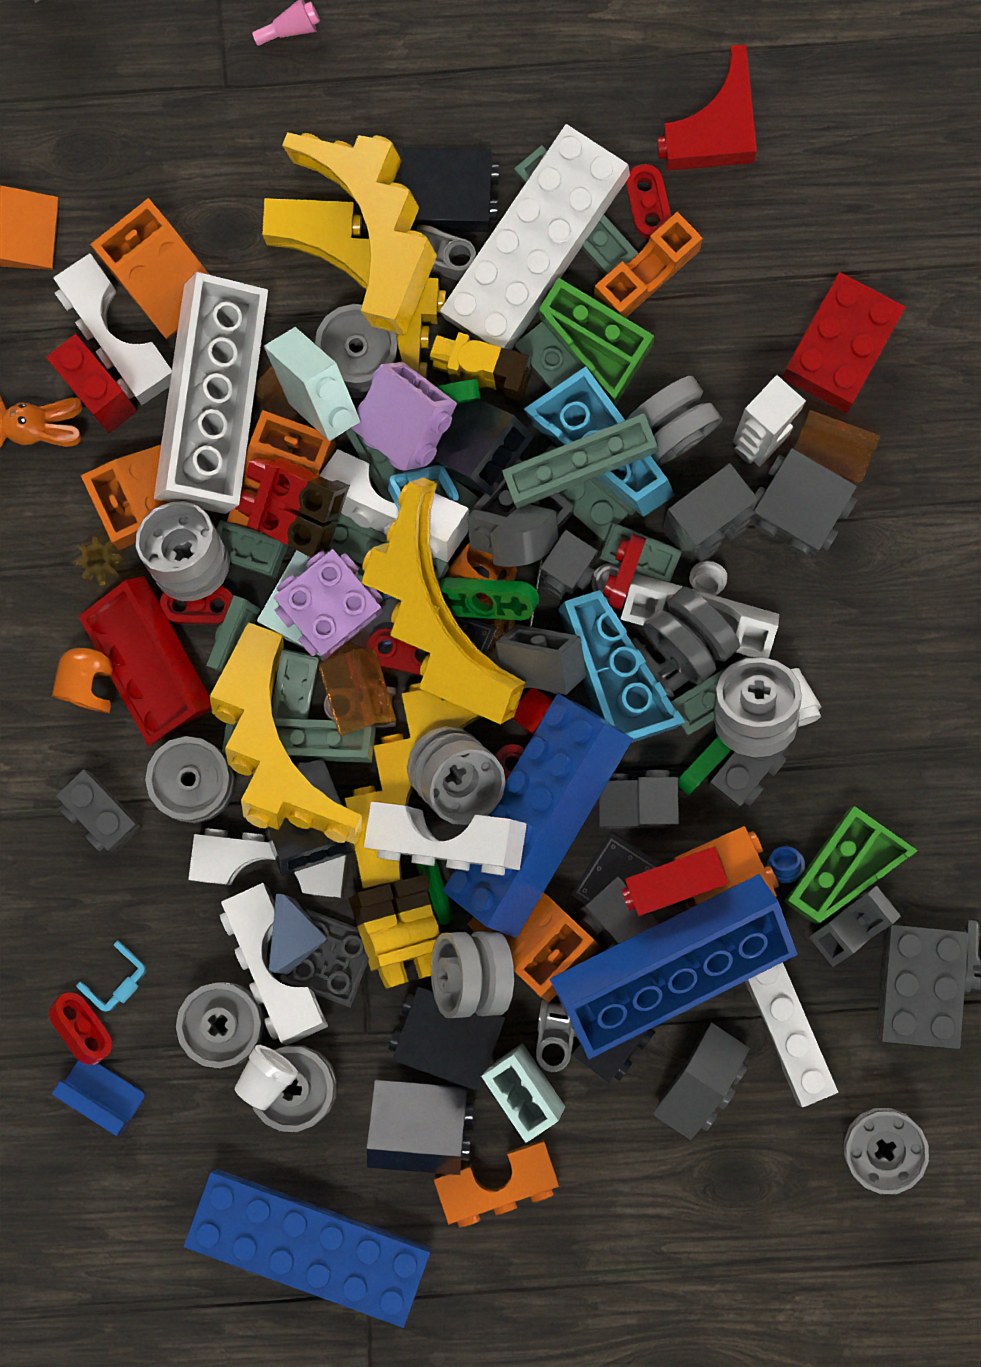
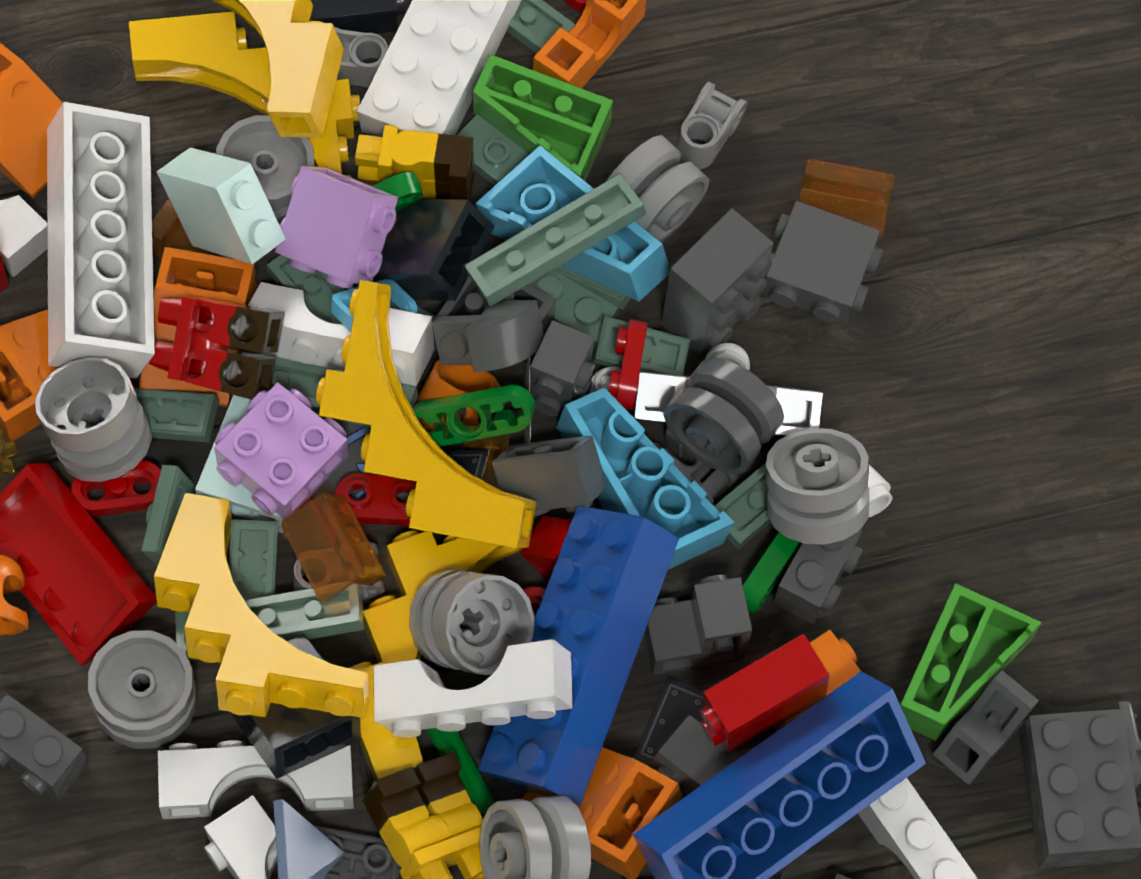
camera: 25 degrees left, 15 degrees down
white arch [733,375,806,467] -> none
blue plate [767,846,805,883] -> none
red brick [782,272,905,414] -> none
none -> light grey piece [677,82,748,169]

